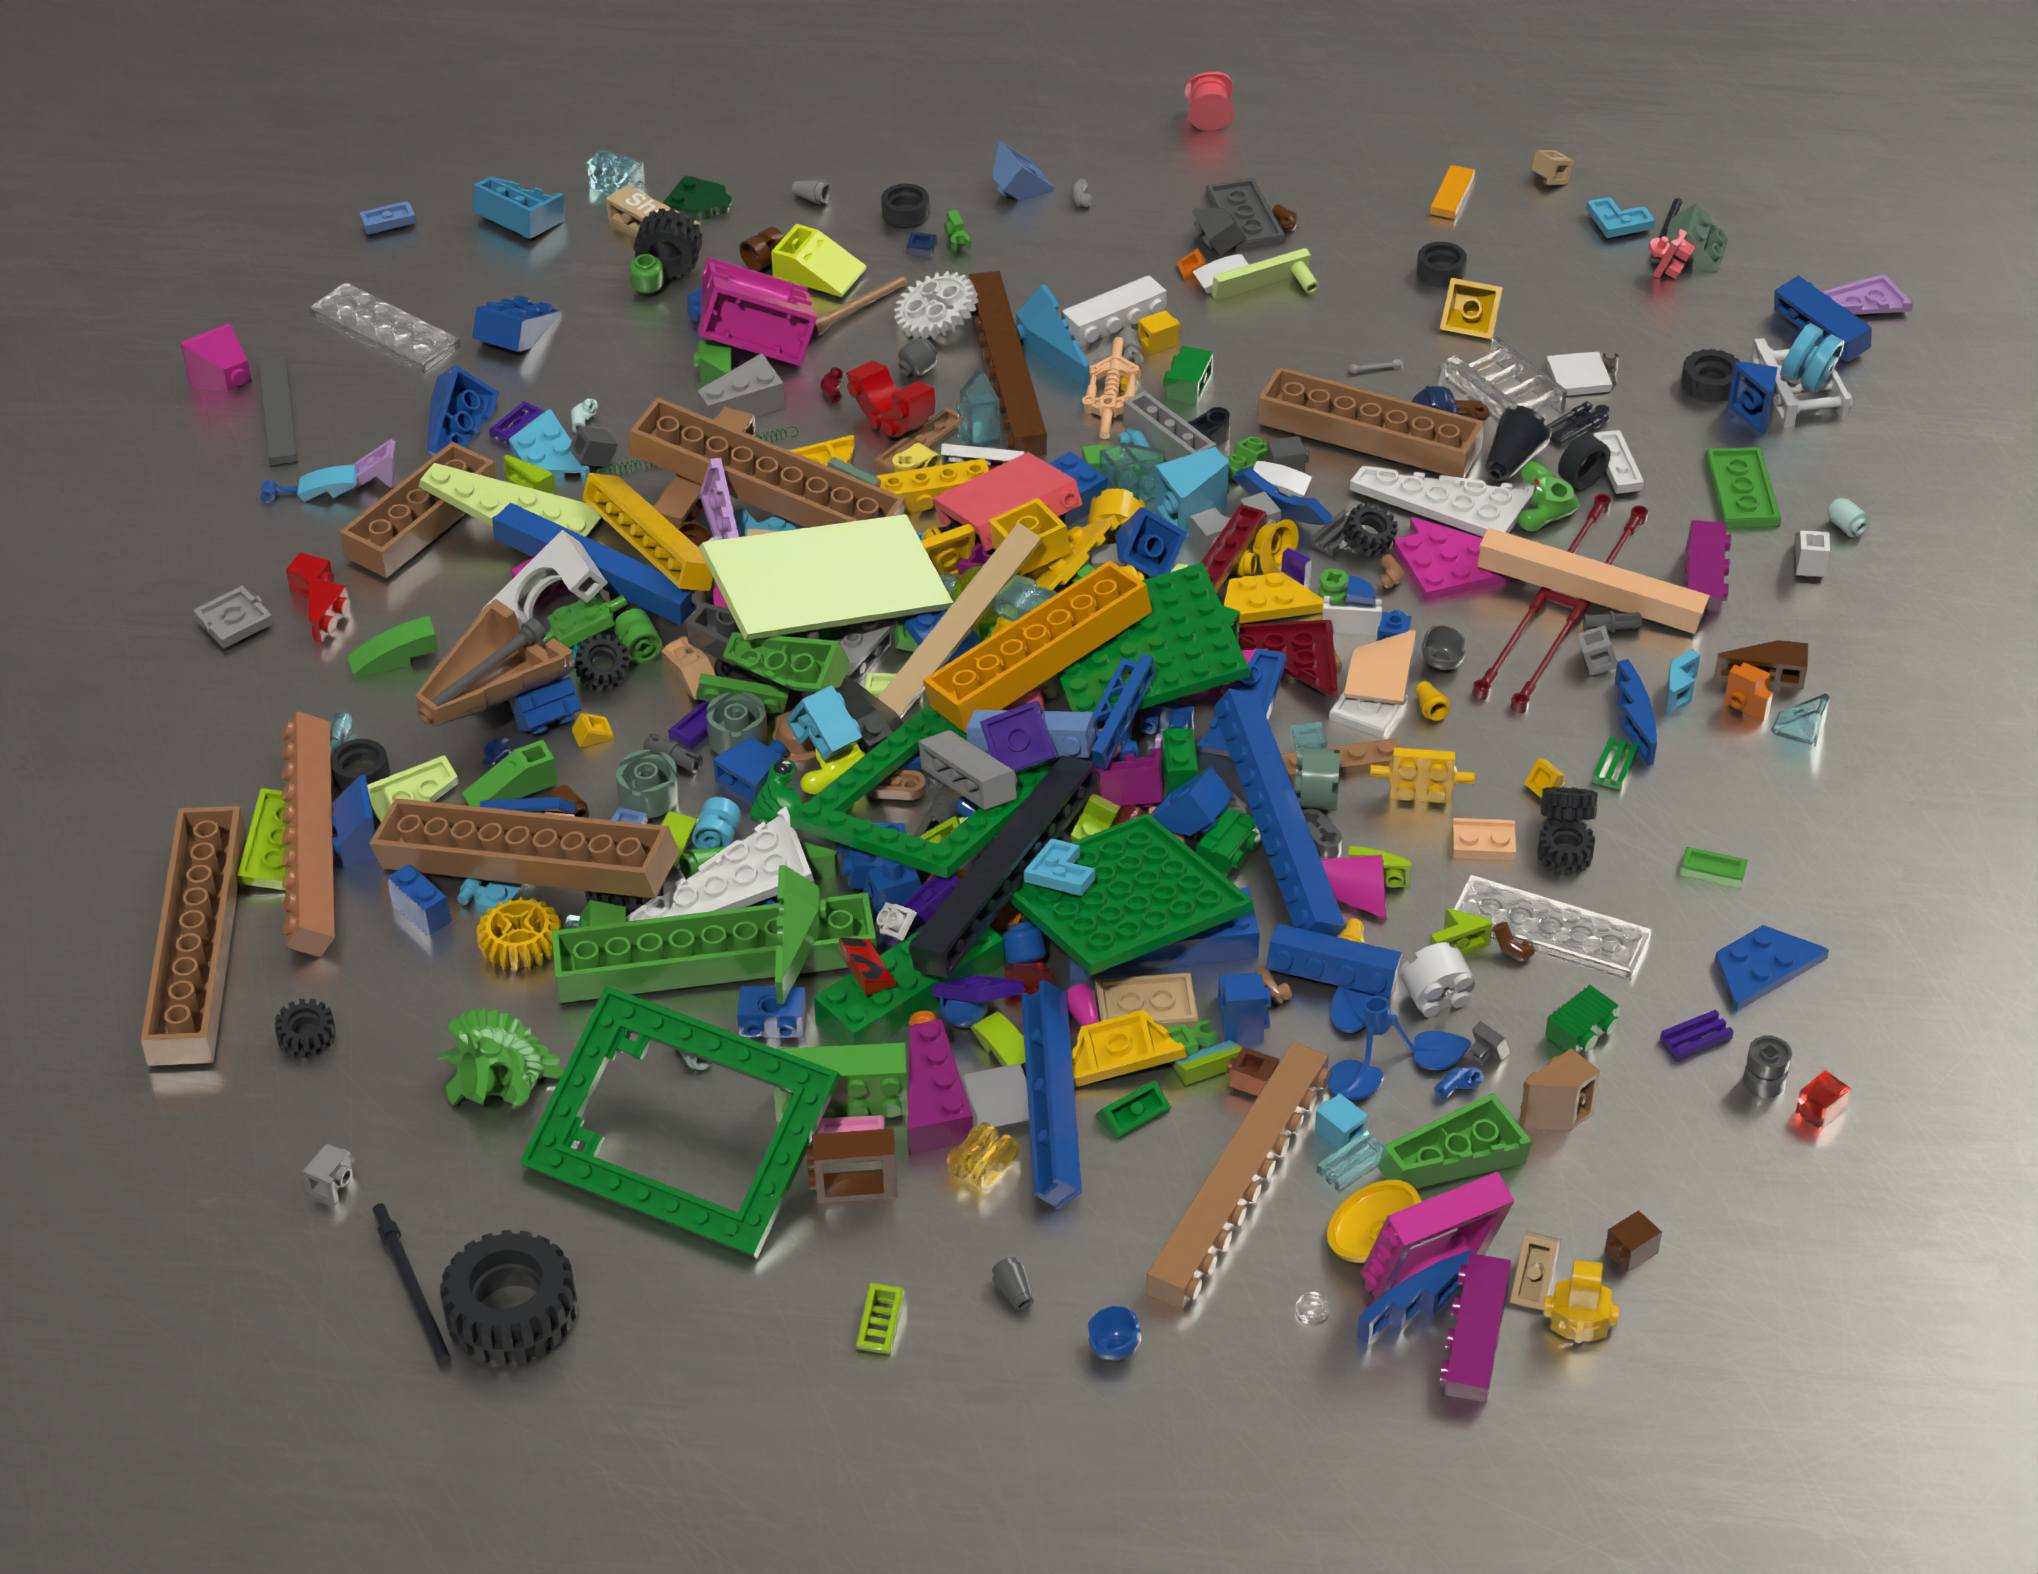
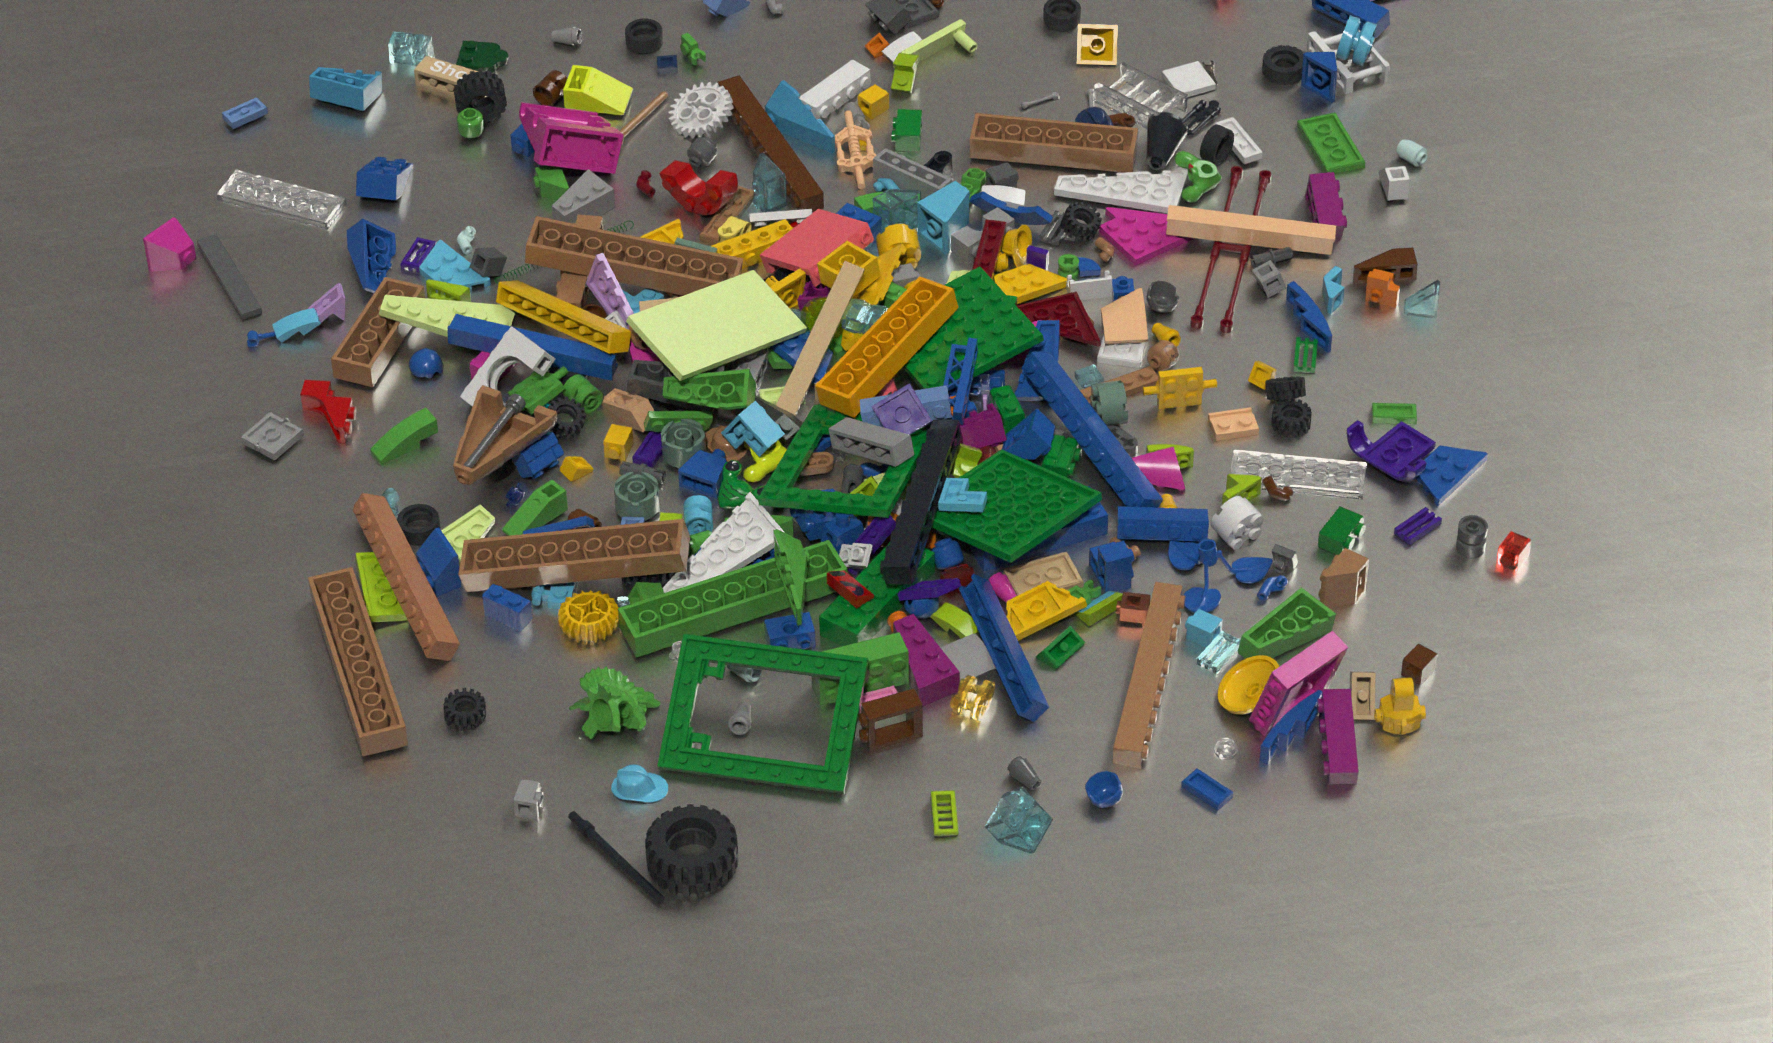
camera: 15 degrees left, 0 degrees up
blue slope [1115,507,1187,578] -> none
none -> blue hair [409,348,444,379]
none -> yellow brick [603,424,634,461]
none -> medium azure piece [611,764,668,803]
none -> light grey cone [728,702,752,735]
none -> lime slope [891,53,919,94]
none -> clear light blue slope [984,787,1053,854]
none -> medium nougat head [1147,340,1179,371]
none -> blue tile [1181,768,1234,811]
none -> dark purple piece [1346,420,1436,482]

